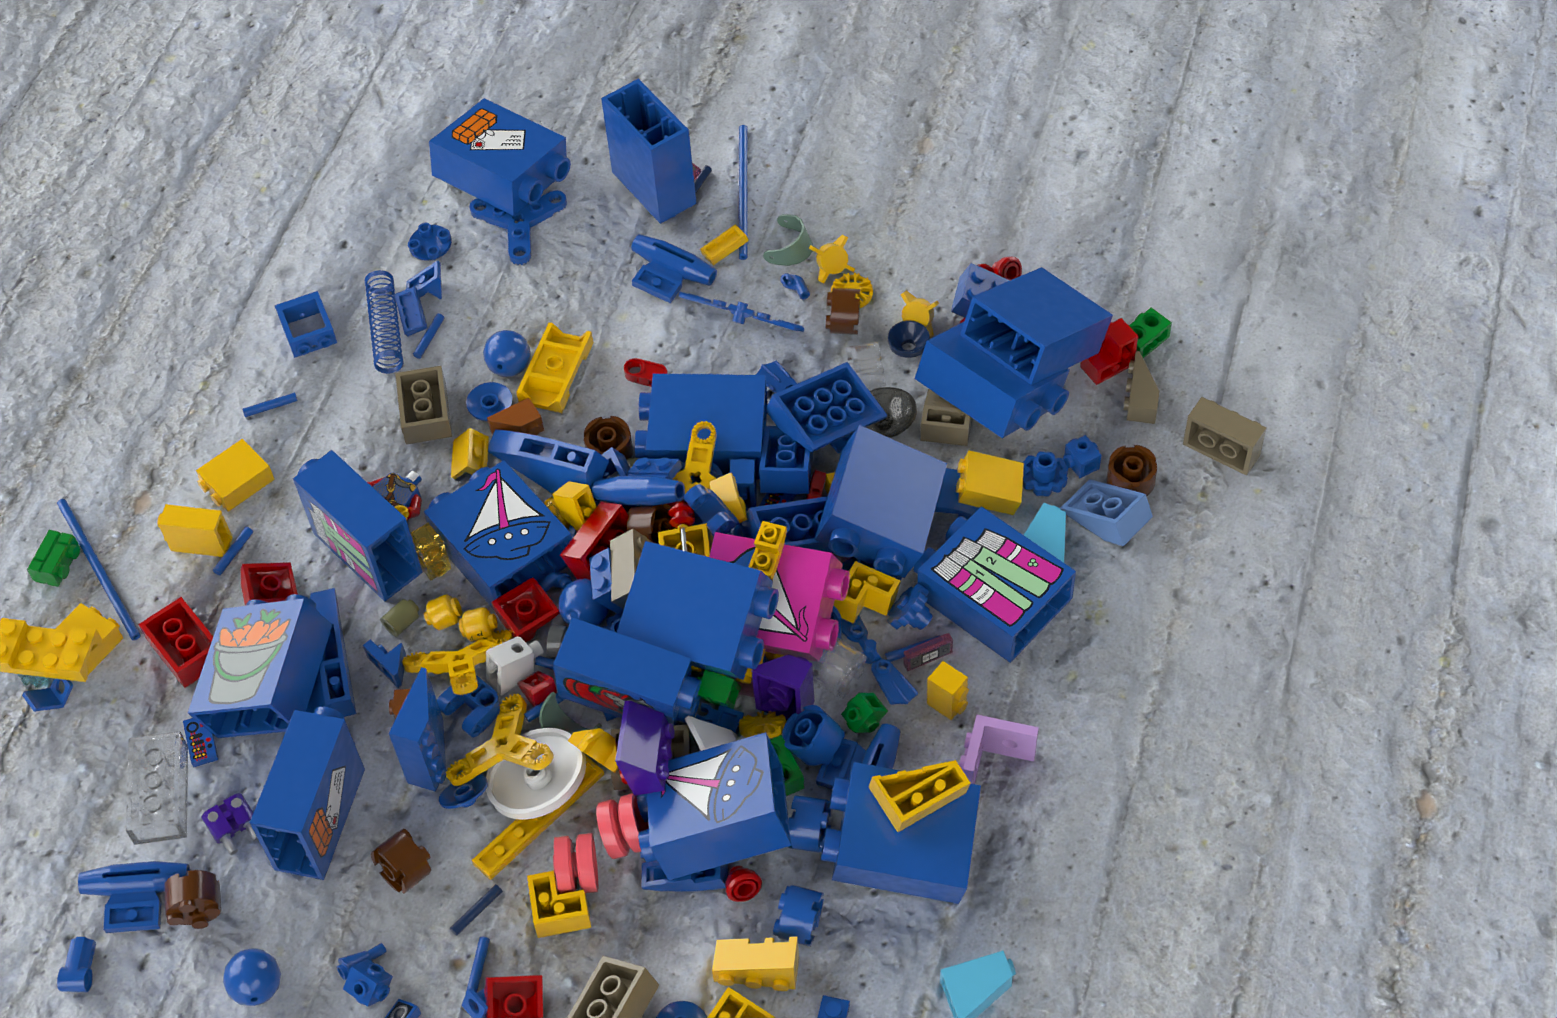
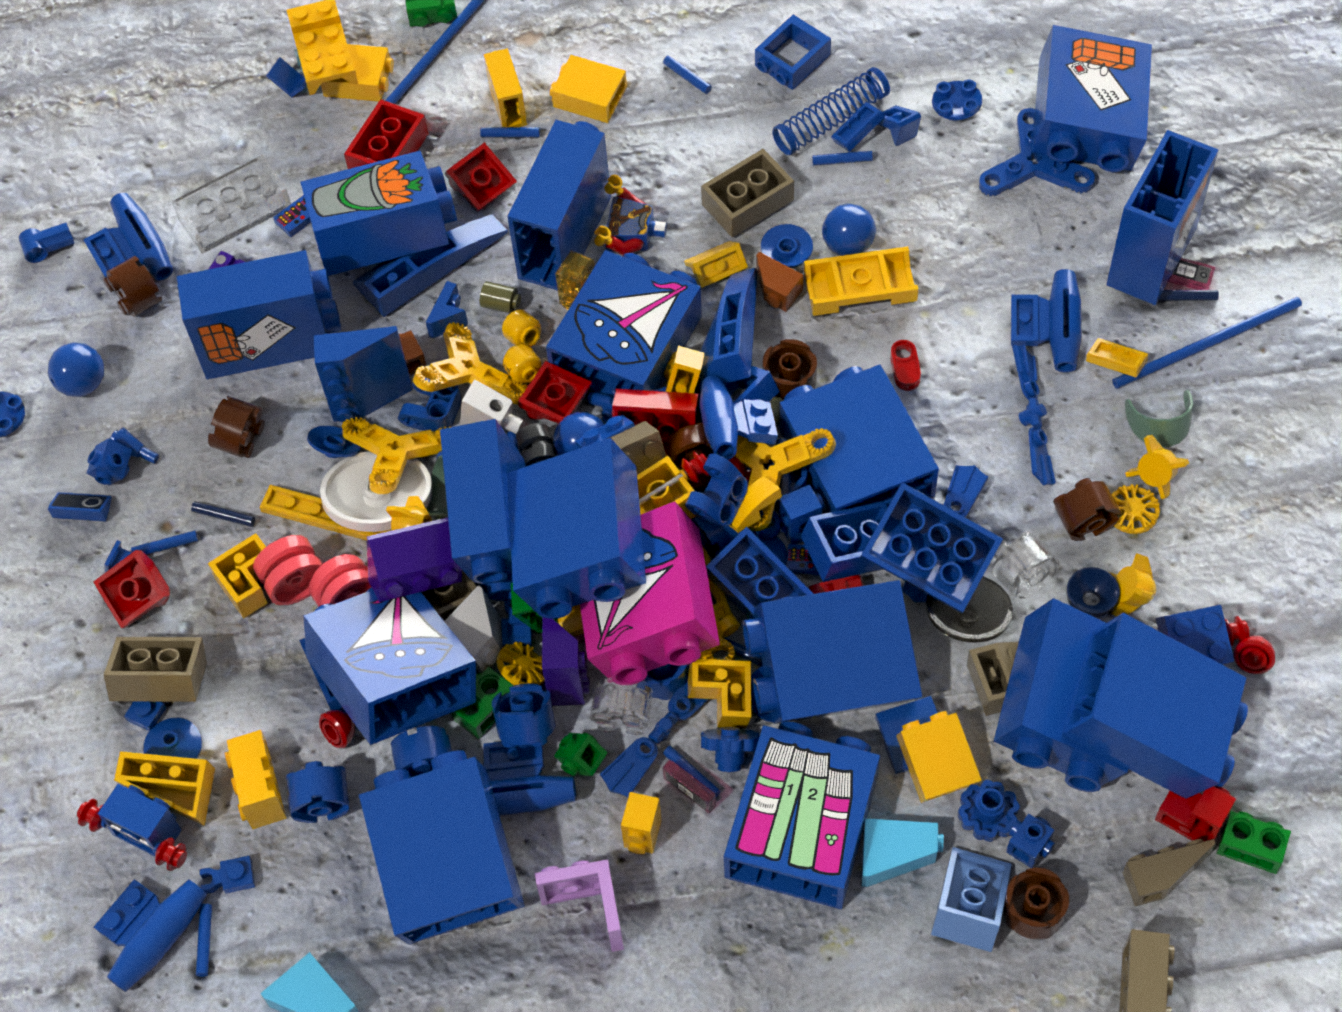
camera: 65 degrees right, 5 degrees up
yellow slope [748,521,787,581] -> none
blue arm [780,273,810,299] -> none
yellow wedge [869,760,971,832] -> none

